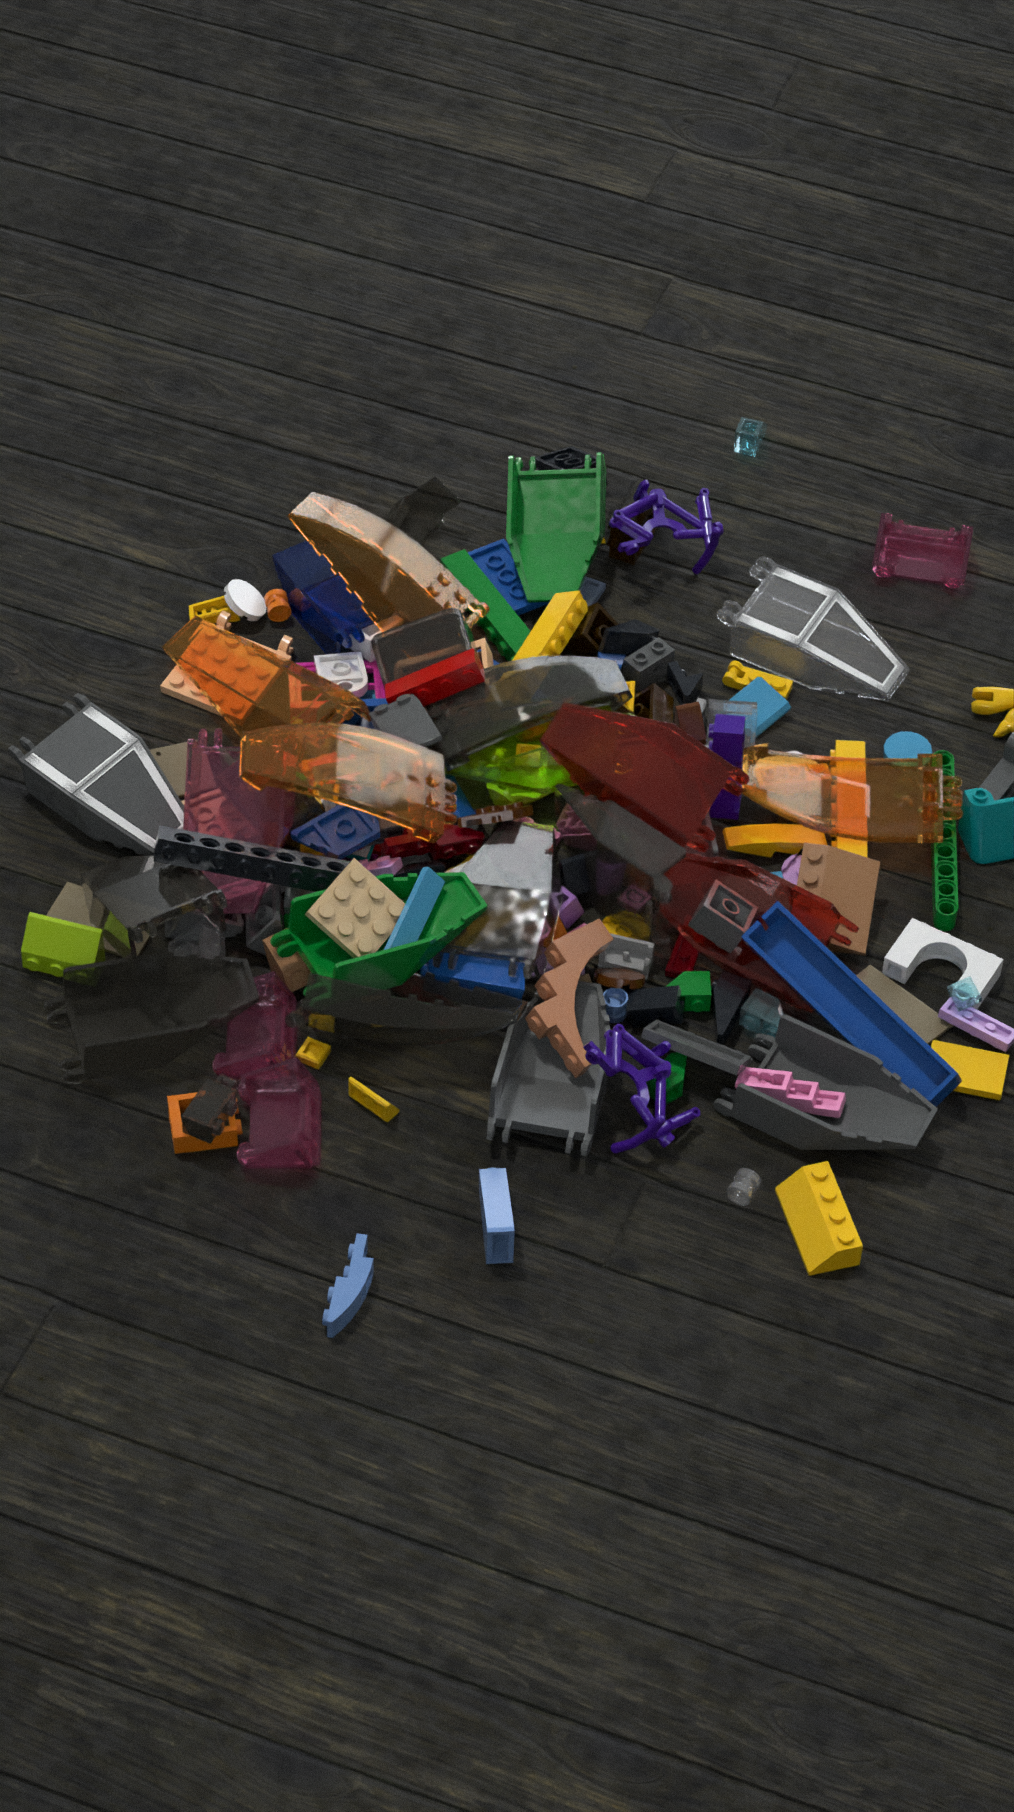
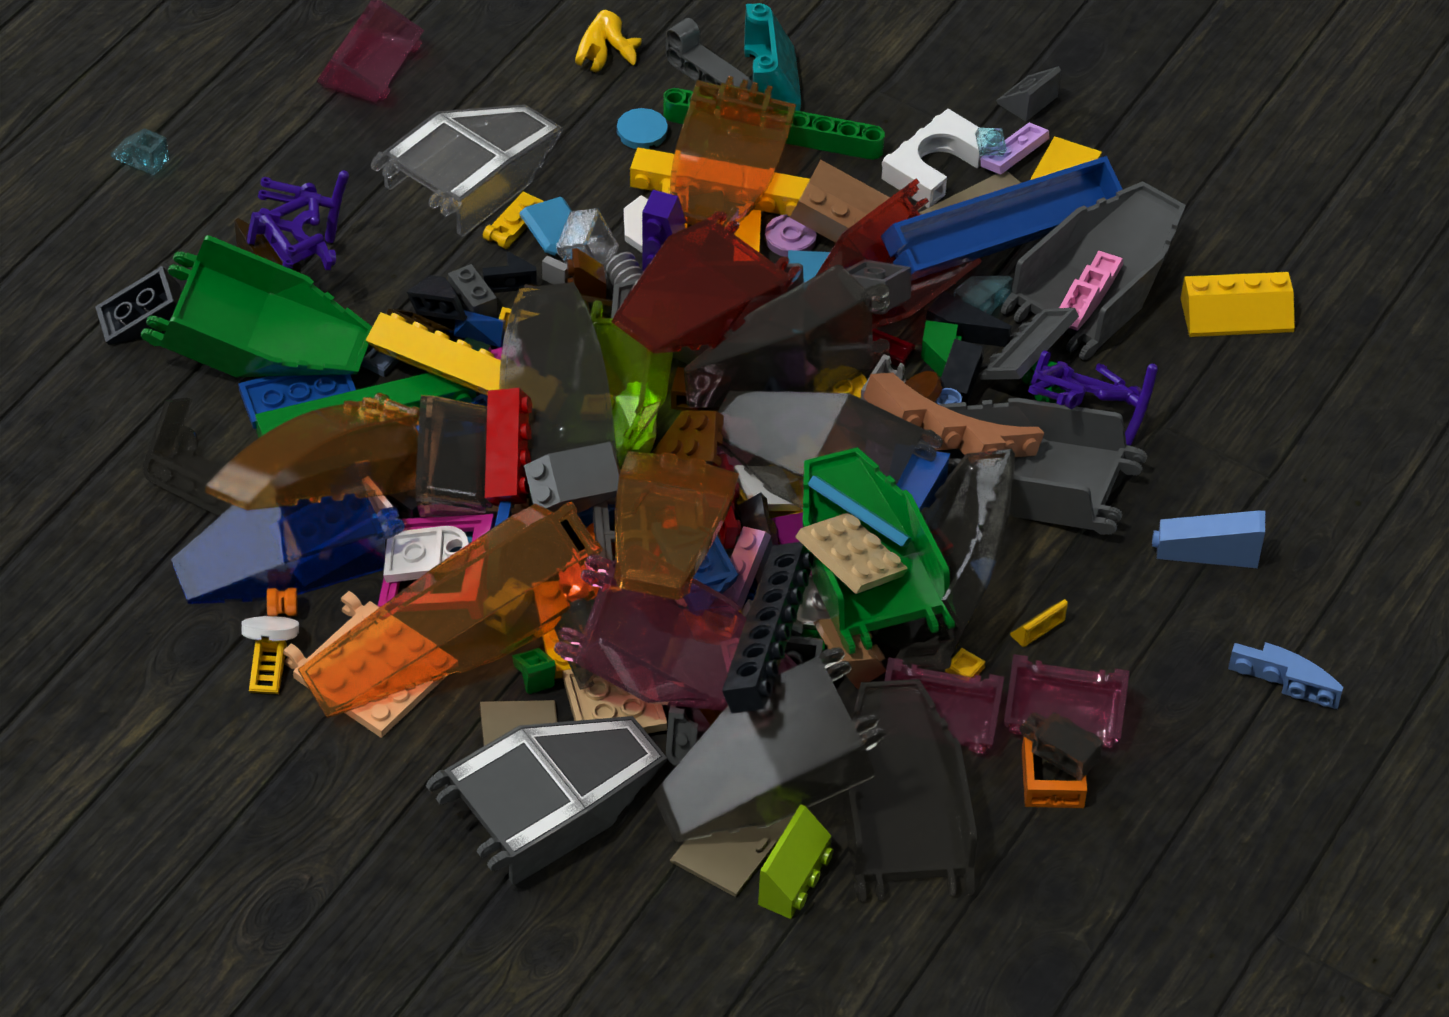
camera: 80 degrees left, 0 degrees up
clear wheel [726,1168,761,1206] -> none

